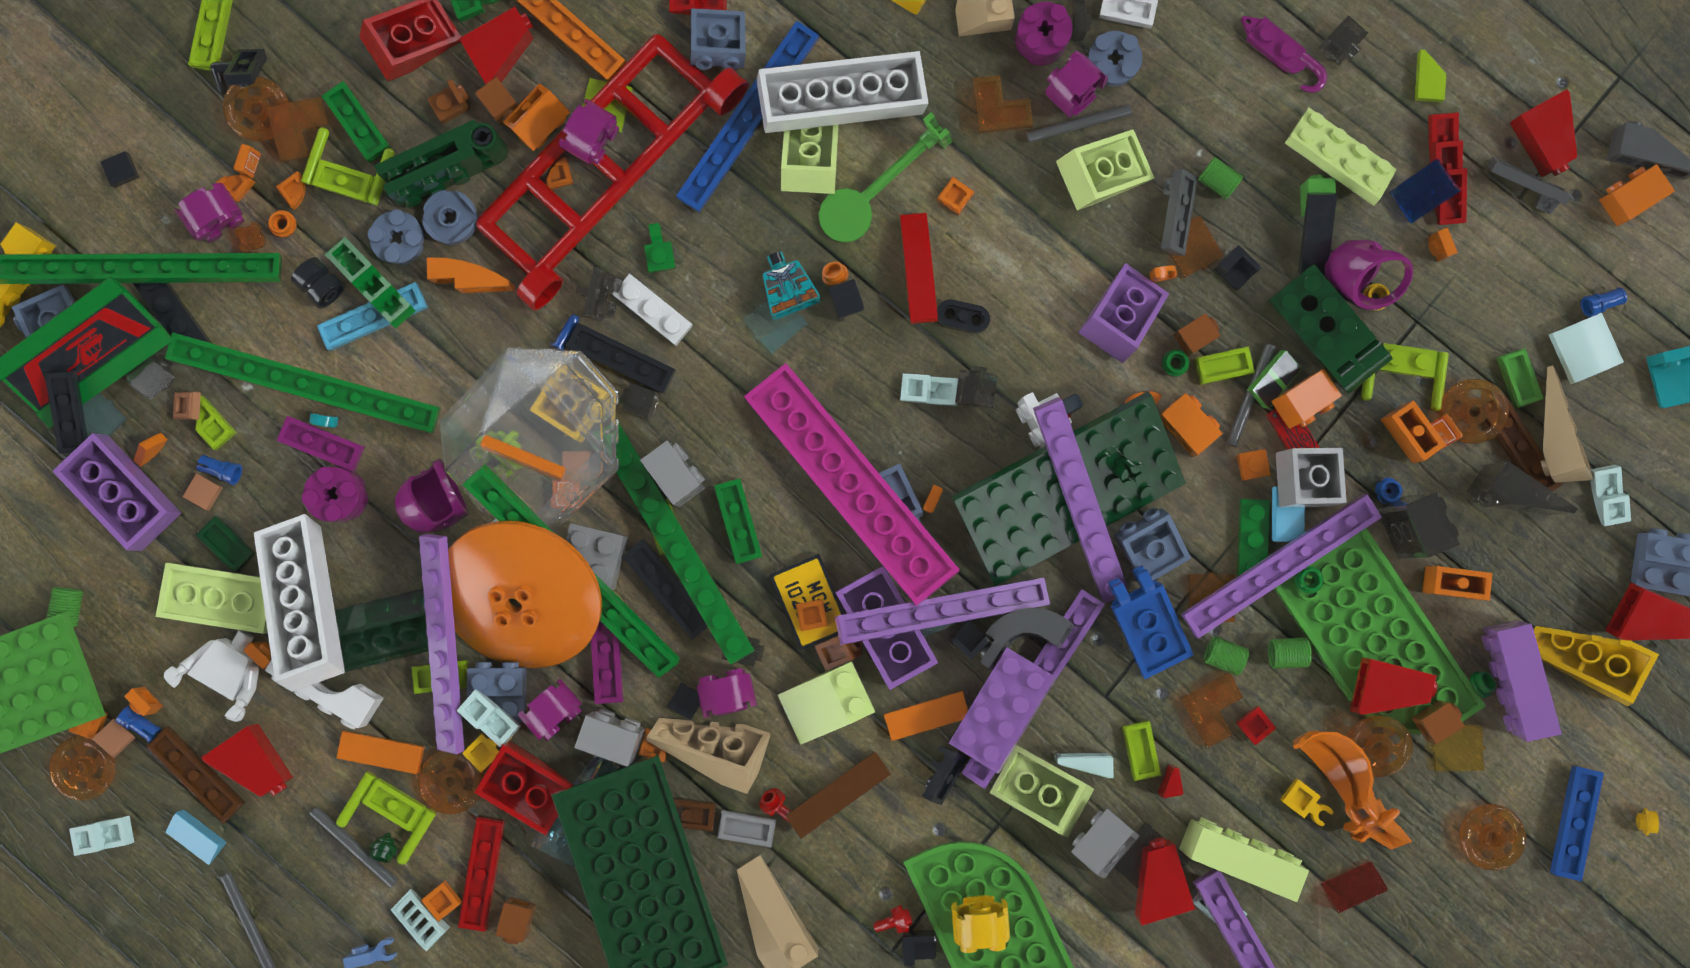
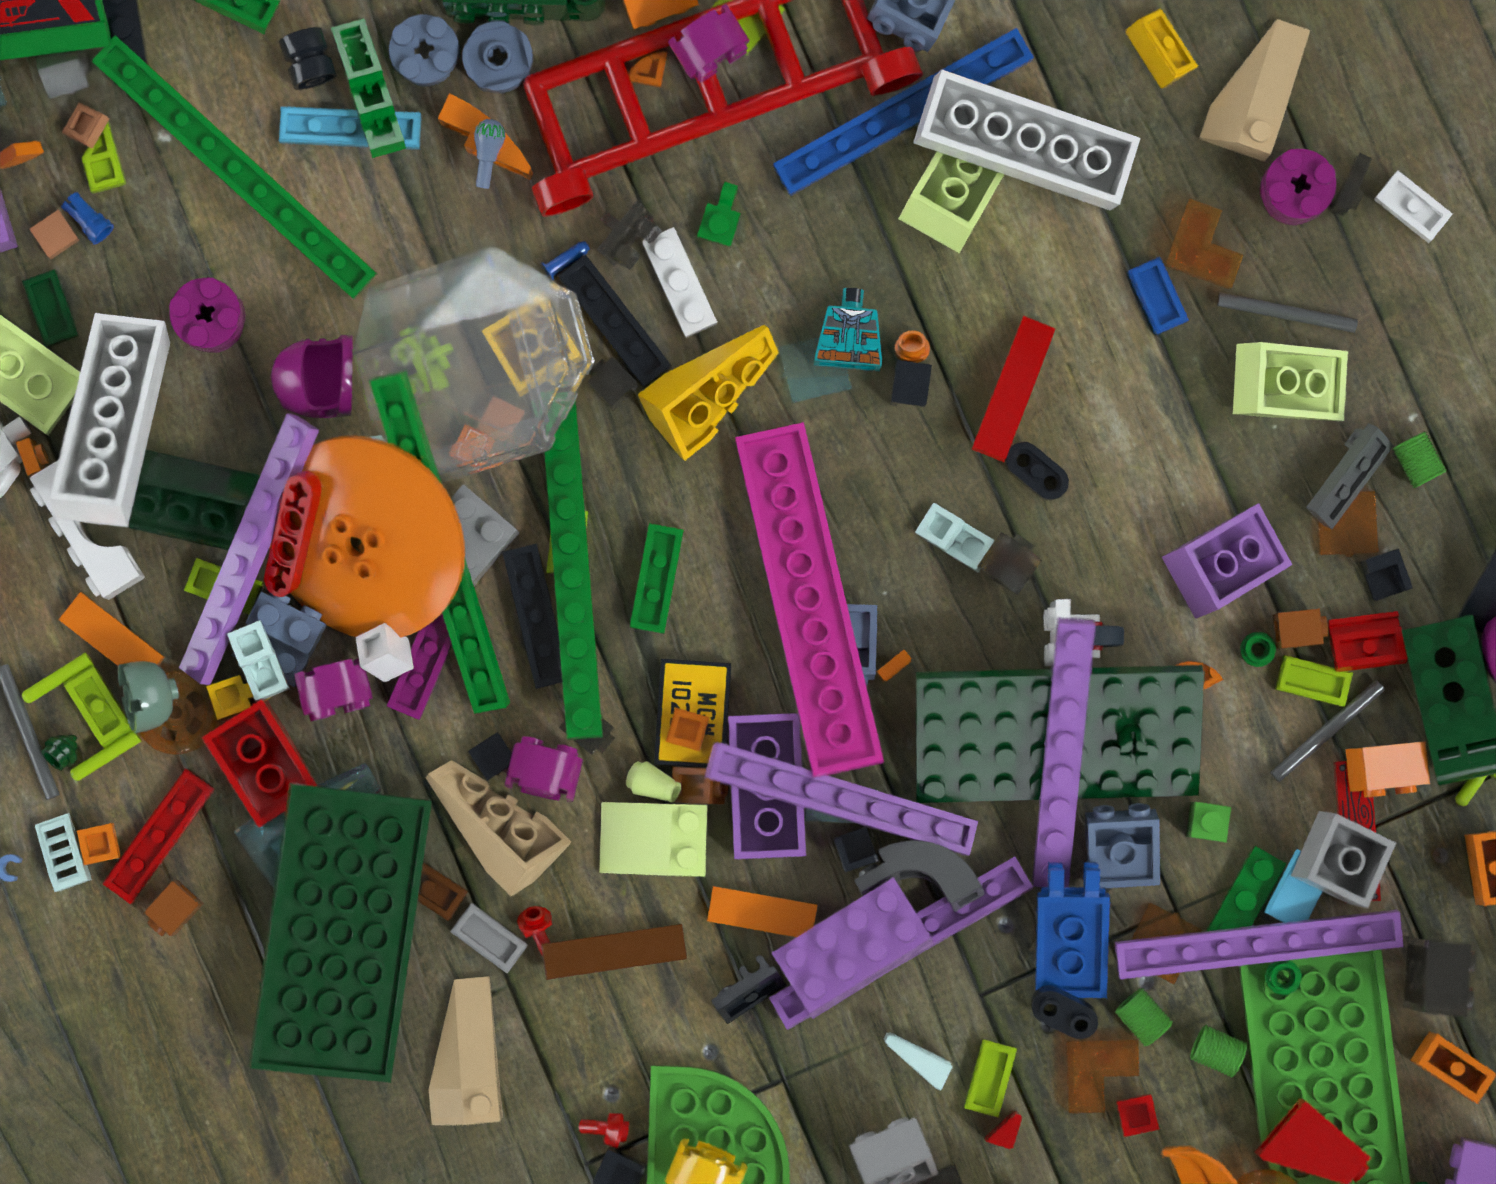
camera: 20 degrees right, 0 degrees up
magenta plate [276,416,365,472] -> none
teal tile [309,413,339,428] -> none
orange tile [480,435,566,482] -> none
light grey brick [574,708,645,766] -> none
orange tile [638,727,666,762] -> none
light grey brick [640,441,705,507] -> none
bright green piece [819,112,953,243] -> none
orange tile [937,177,974,215] -> none
yellowish green slope [990,745,1094,838] -> none
magenta brick [1045,51,1108,118] -> none
sand blue plate [1087,31,1142,87] -> none
orange tile [1149,266,1178,283] -> none
orange brick [1159,393,1223,457] -> none
orange plate [1236,449,1271,481] -> none
black tile [1247,350,1302,409] -> none
blue plate [1375,478,1403,504] -> none
none -> sand green cylinder [118,661,179,733]
none -> red beam [264,470,322,597]
none -> white panel [356,623,414,682]
none -> sand blue piece [474,119,506,188]
none -> yellowish green cone [626,761,681,803]
none -> yellow wedge [638,325,779,461]
none -> black plate [1031,985,1098,1039]
none -> blue tile [1127,257,1189,336]
none -> bright green brick [1186,802,1231,842]
none -> red plate [1327,611,1408,672]

